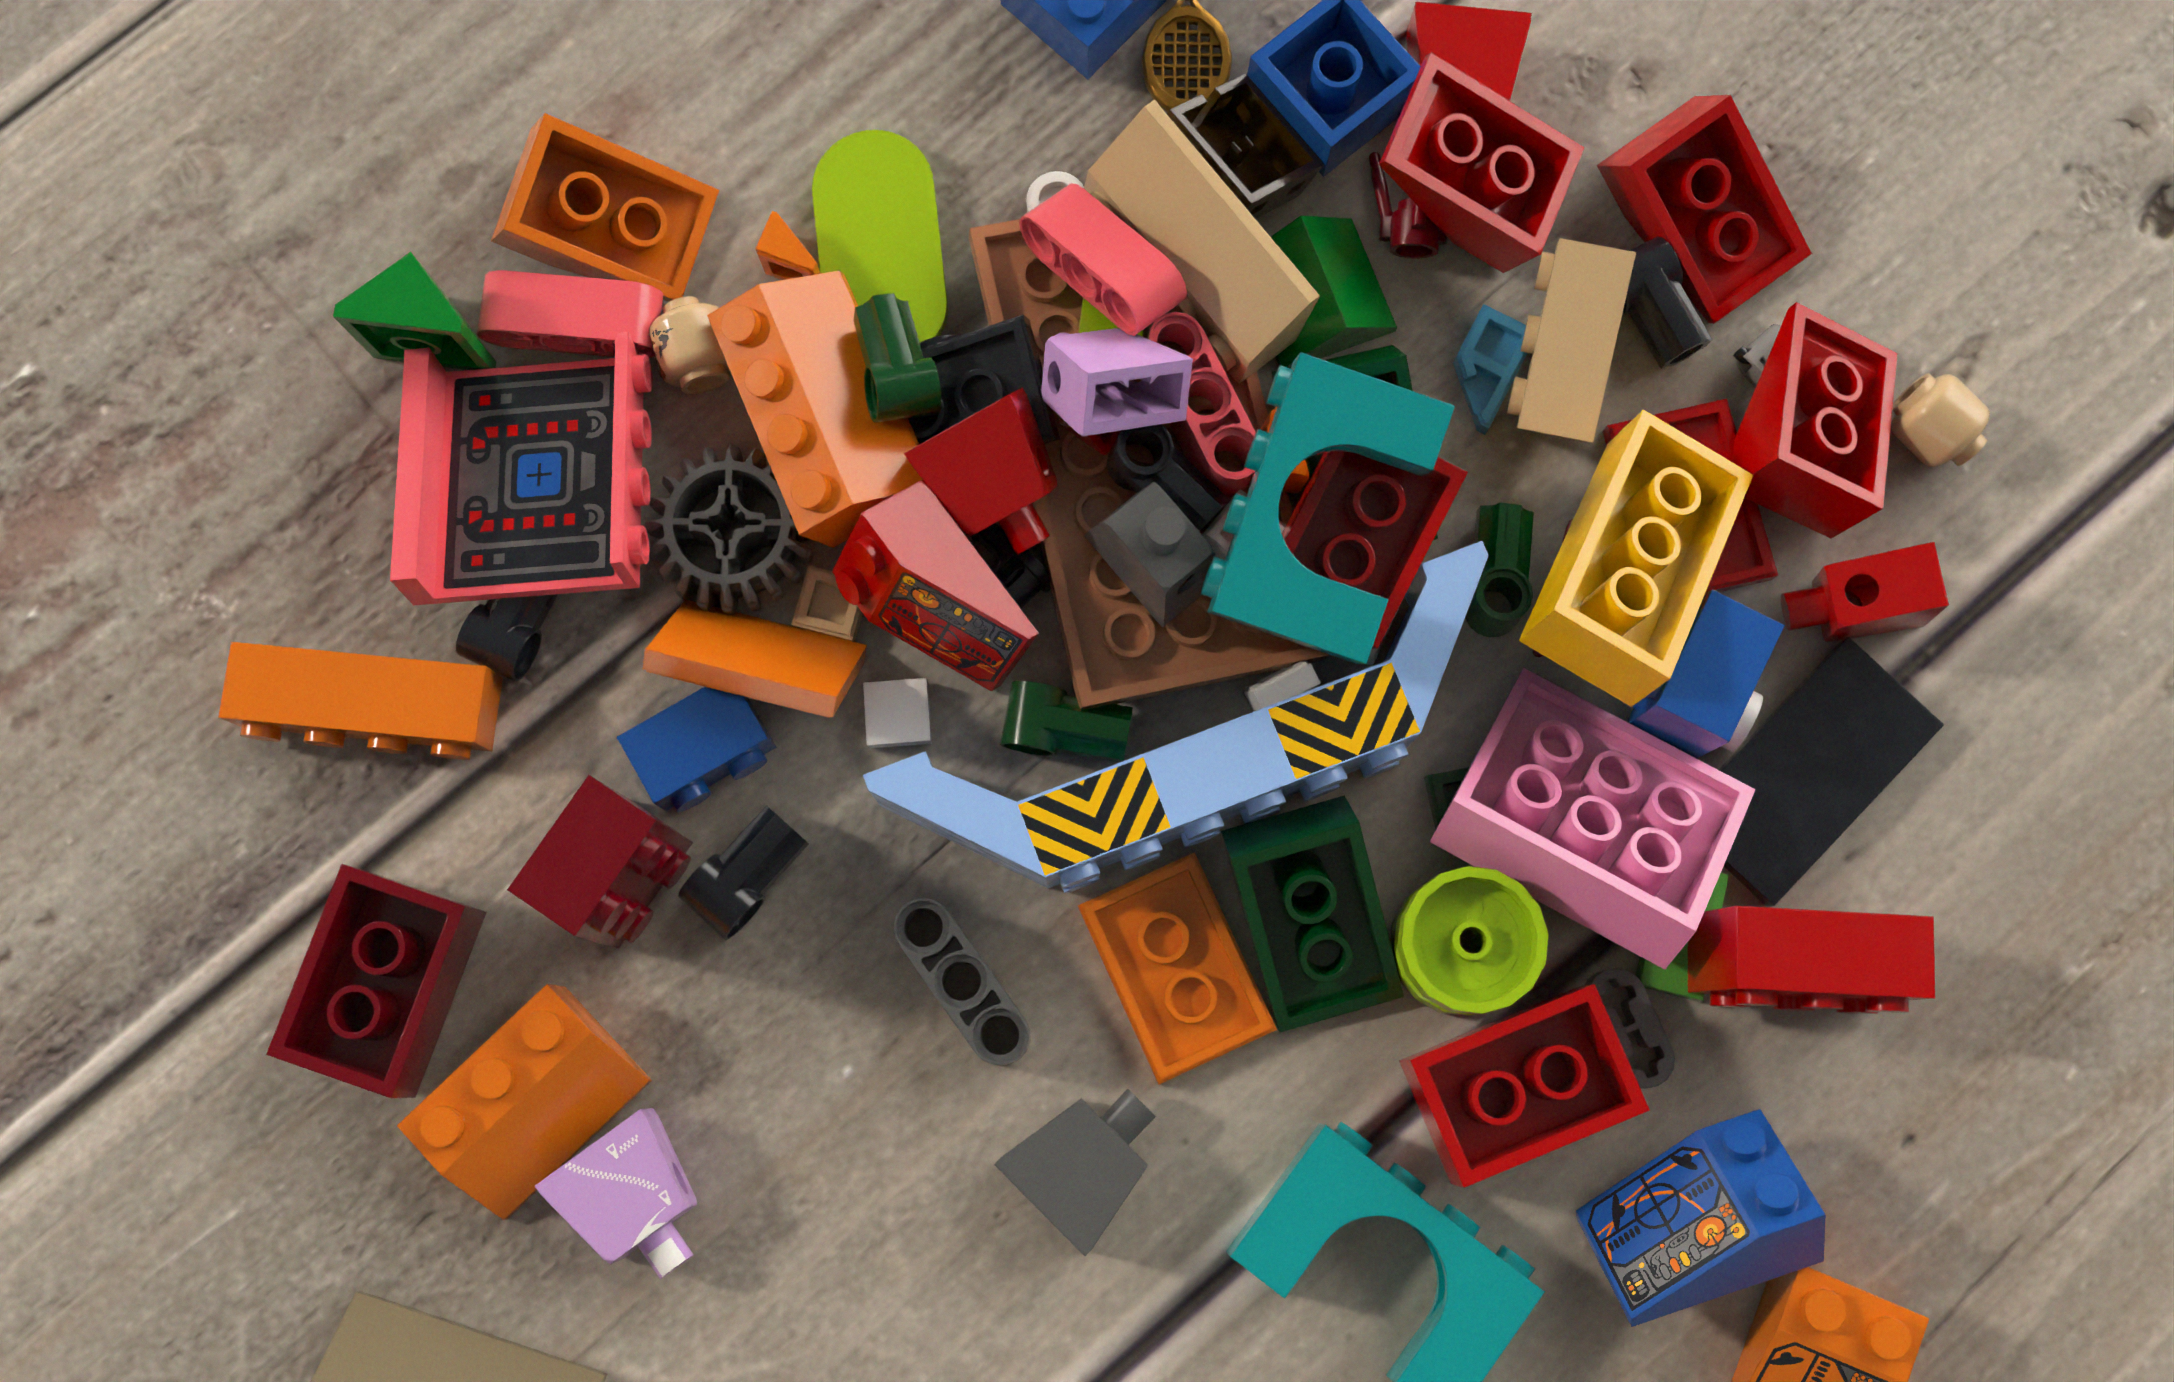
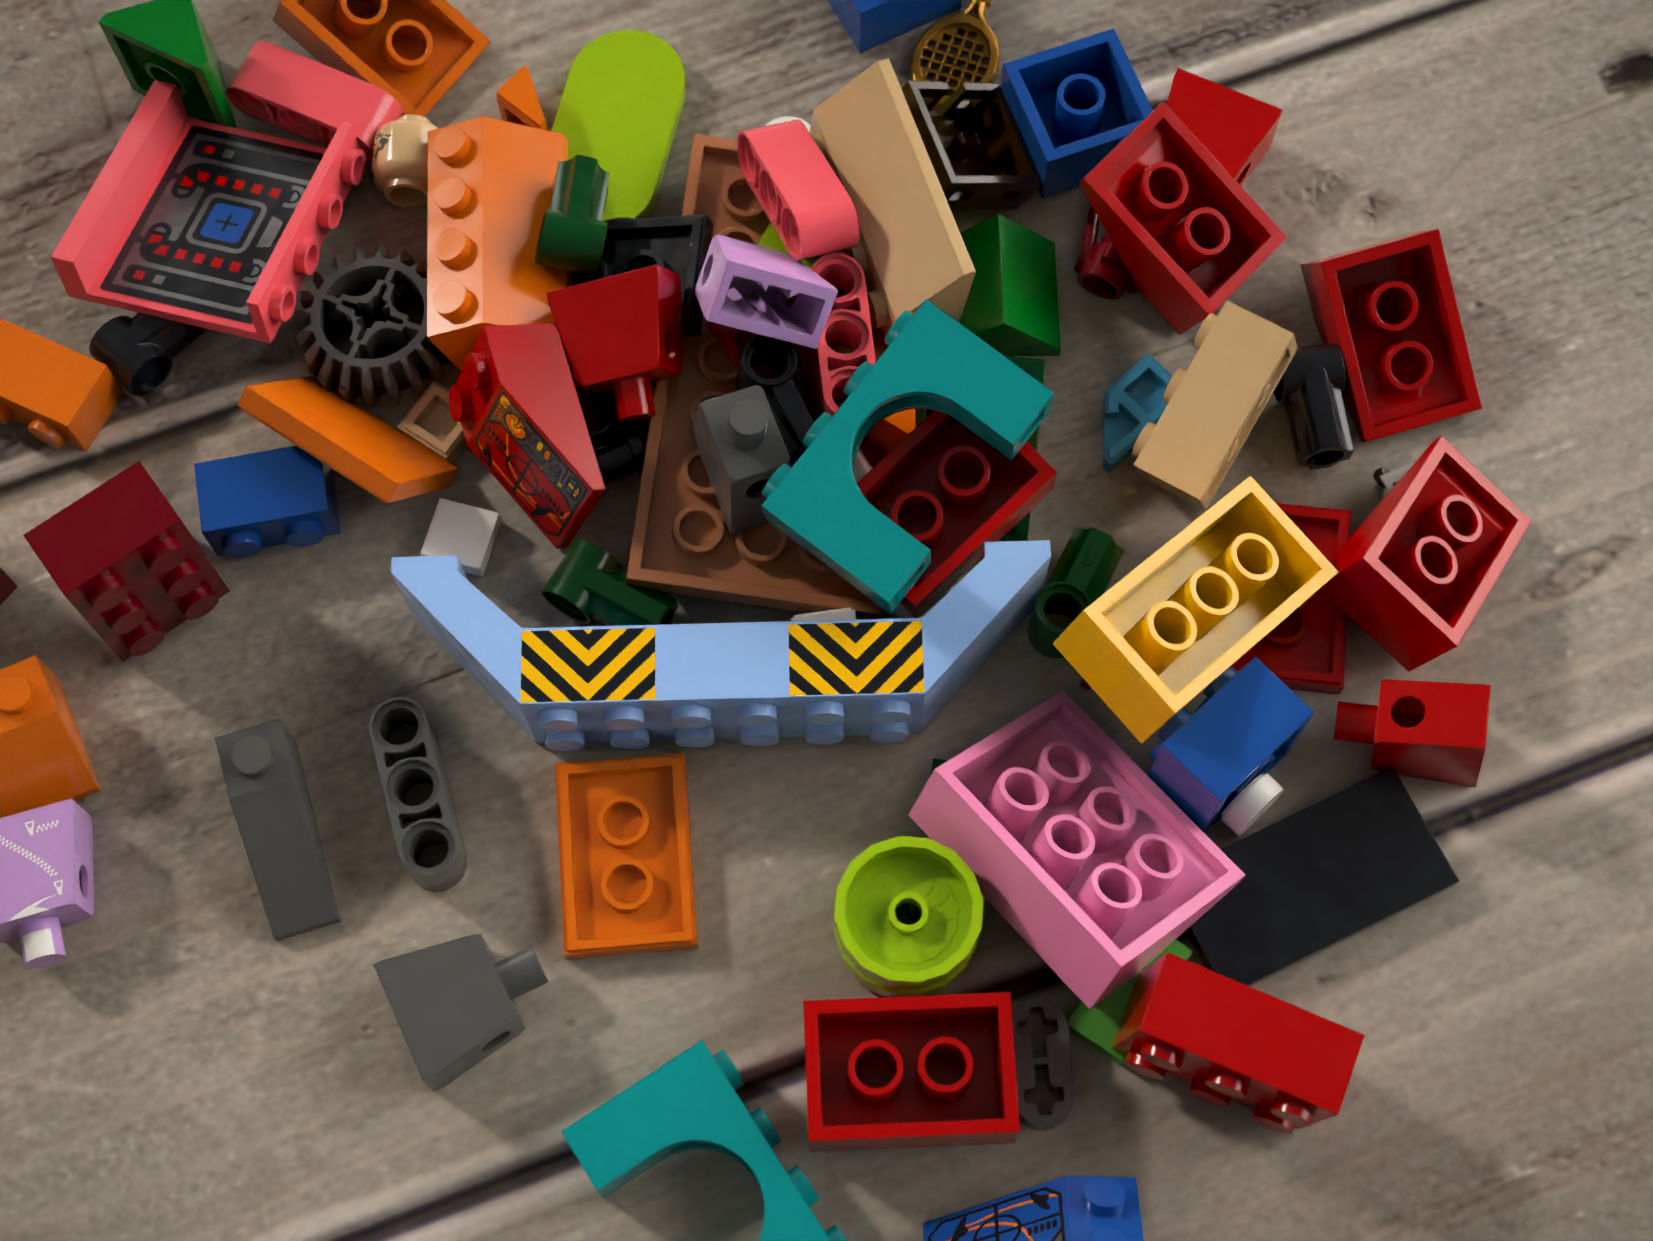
camera: 20 degrees right, 10 degrees down
black piece [678,805,809,940] -> none
dark green slope [1221,795,1404,1033] -> none
tan head [1891,373,1990,467] -> none
none -> dark grey slope [215,719,341,941]

